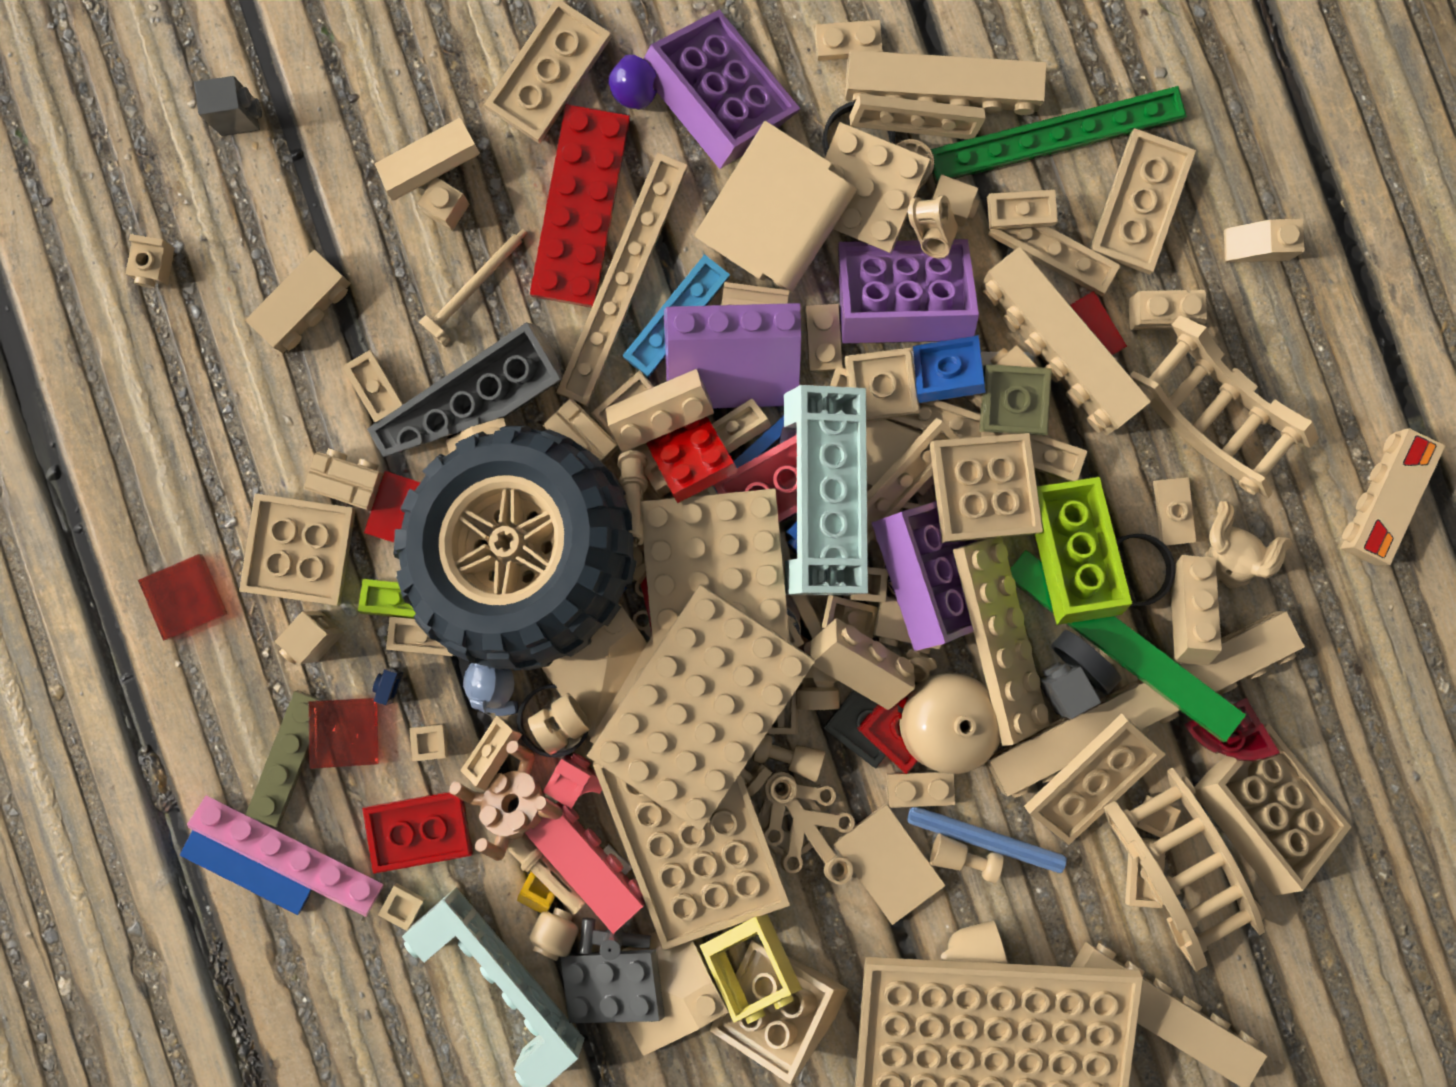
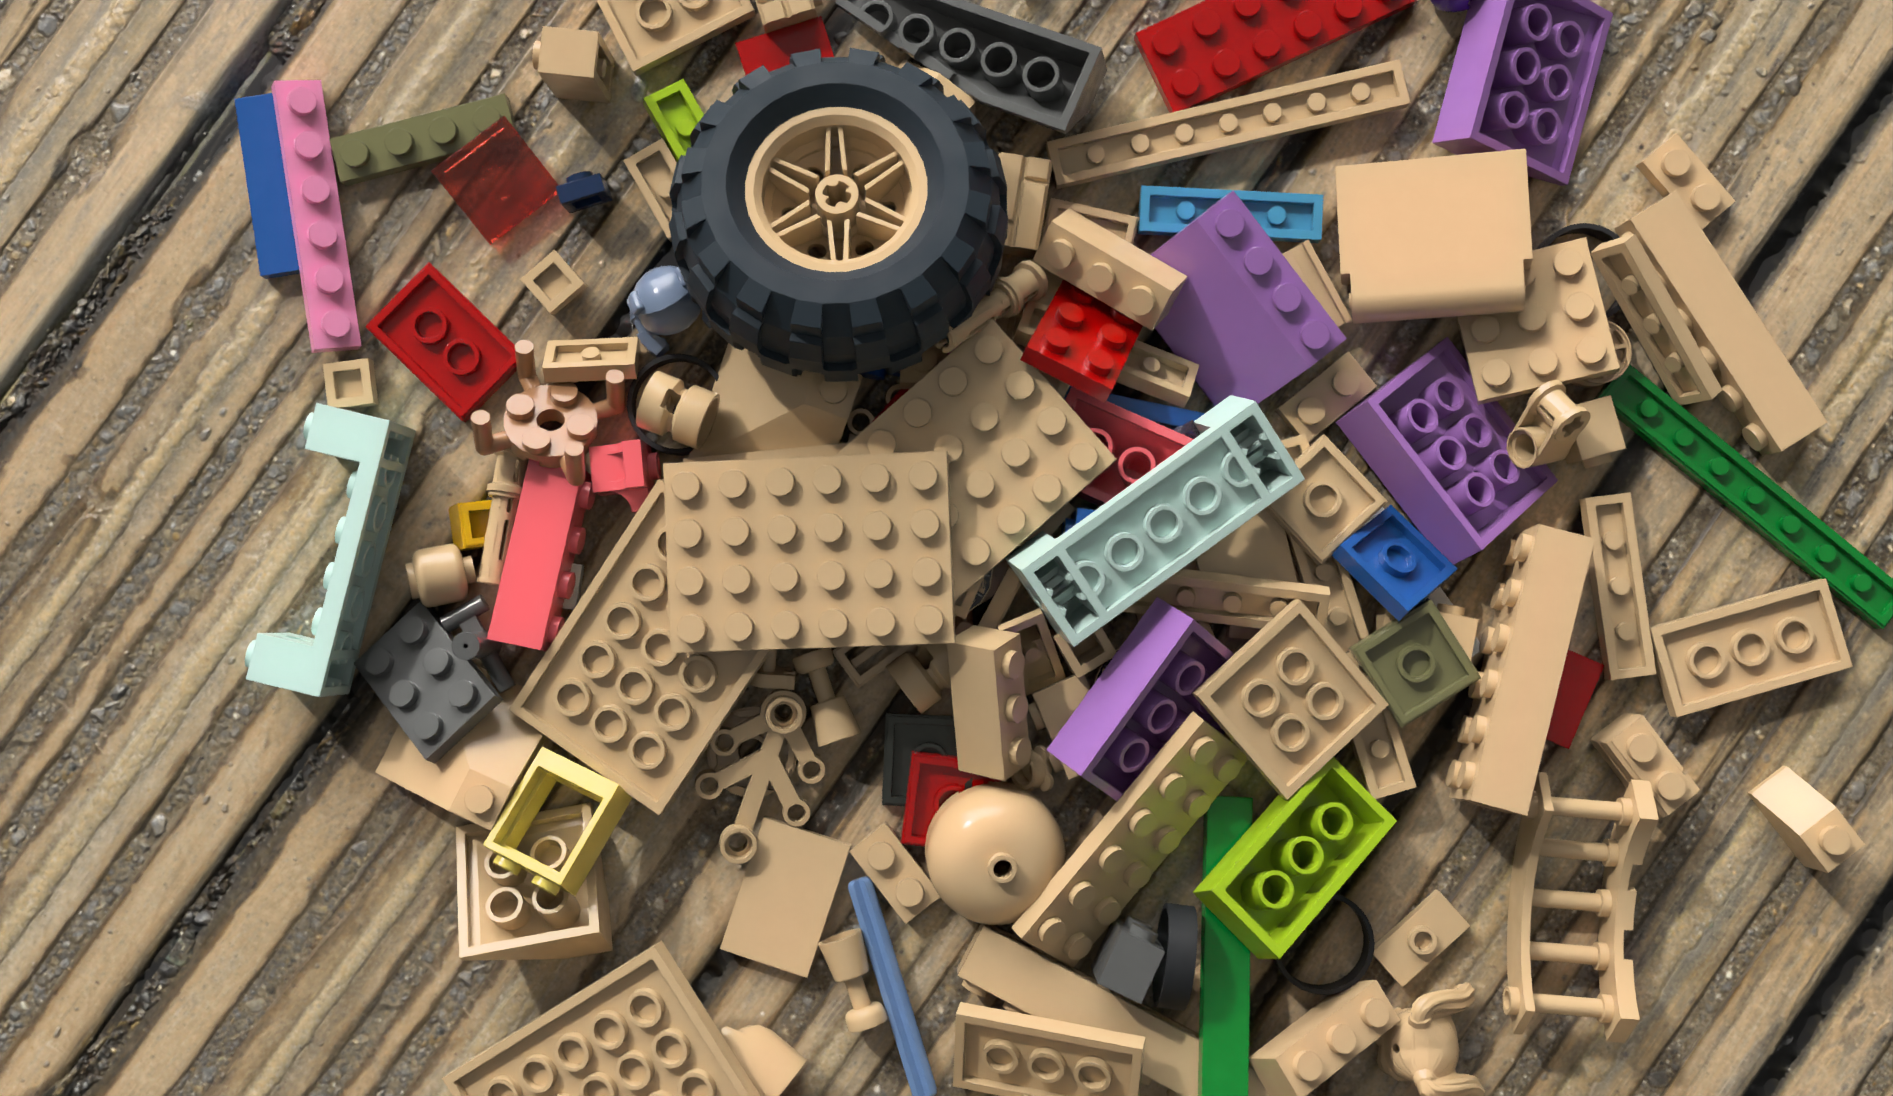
camera: 60 degrees right, 0 degrees up
tan plate [987,190,1058,230] -> none

